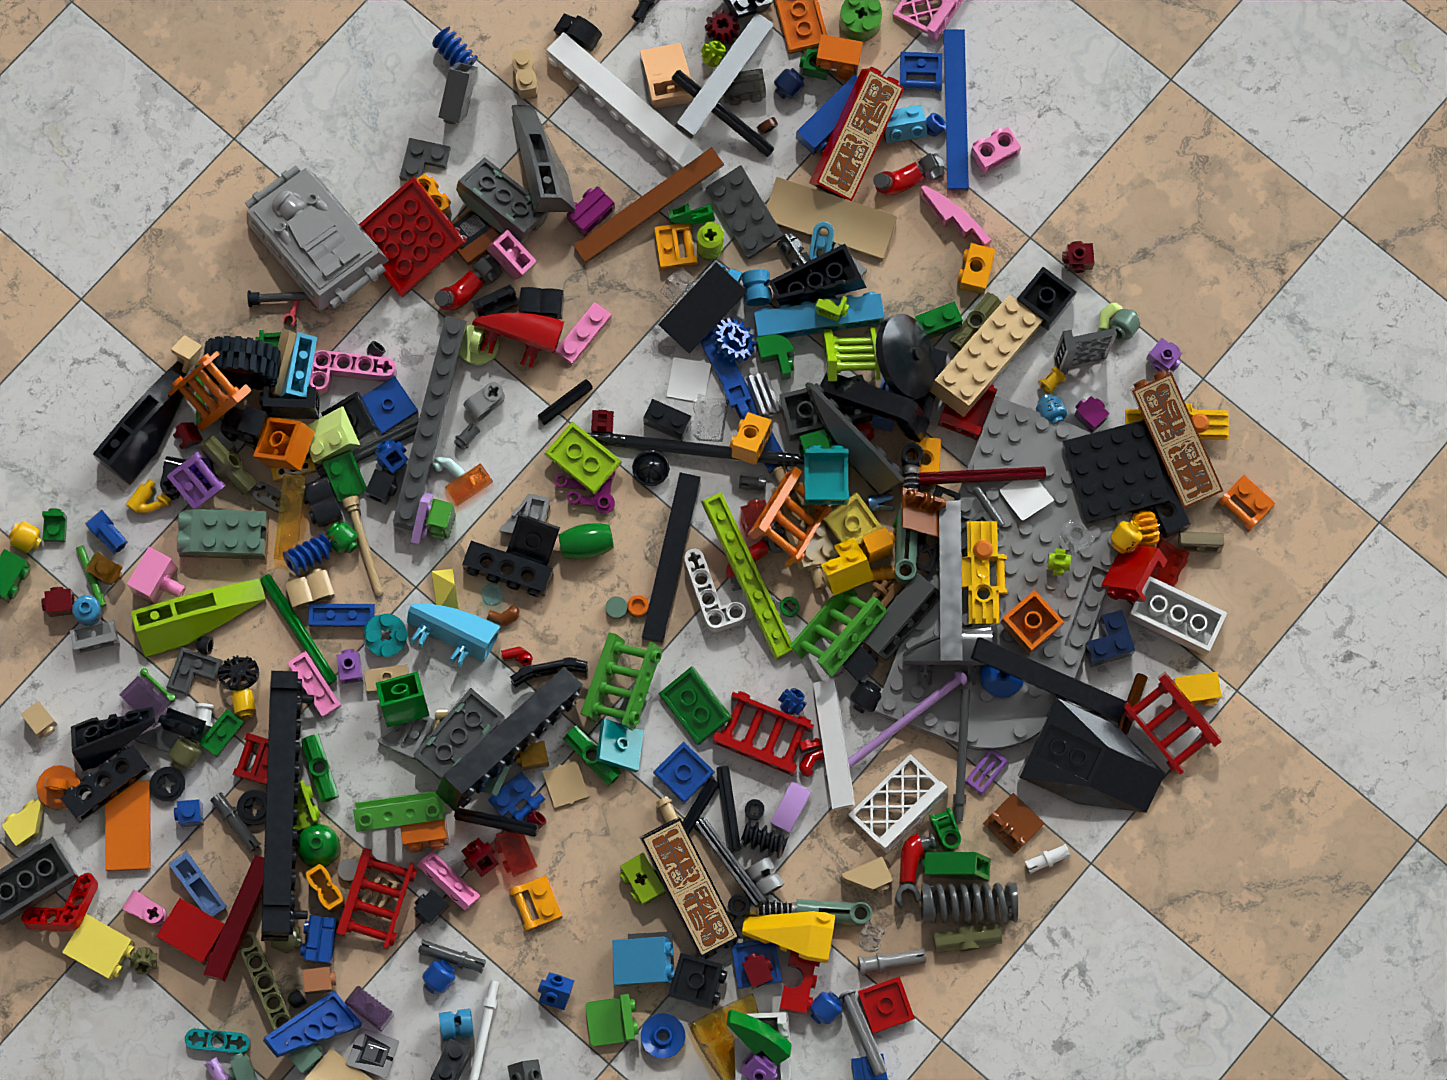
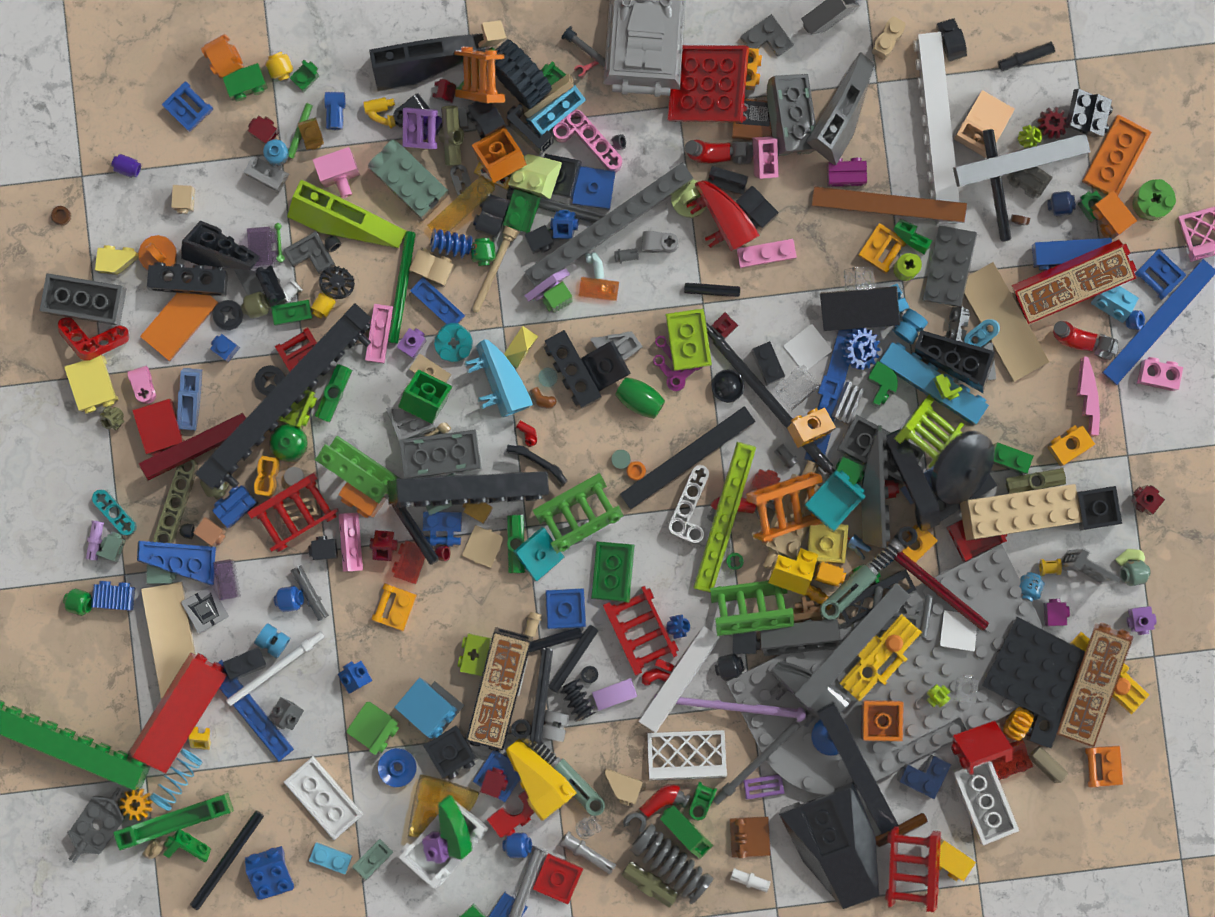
camera: 45 degrees right, 10 degrees up
dark grey pin [210,792,261,853] -> none
dark orange hinge [902,487,946,538] -> none
yellow head [1110,521,1143,554] -> none

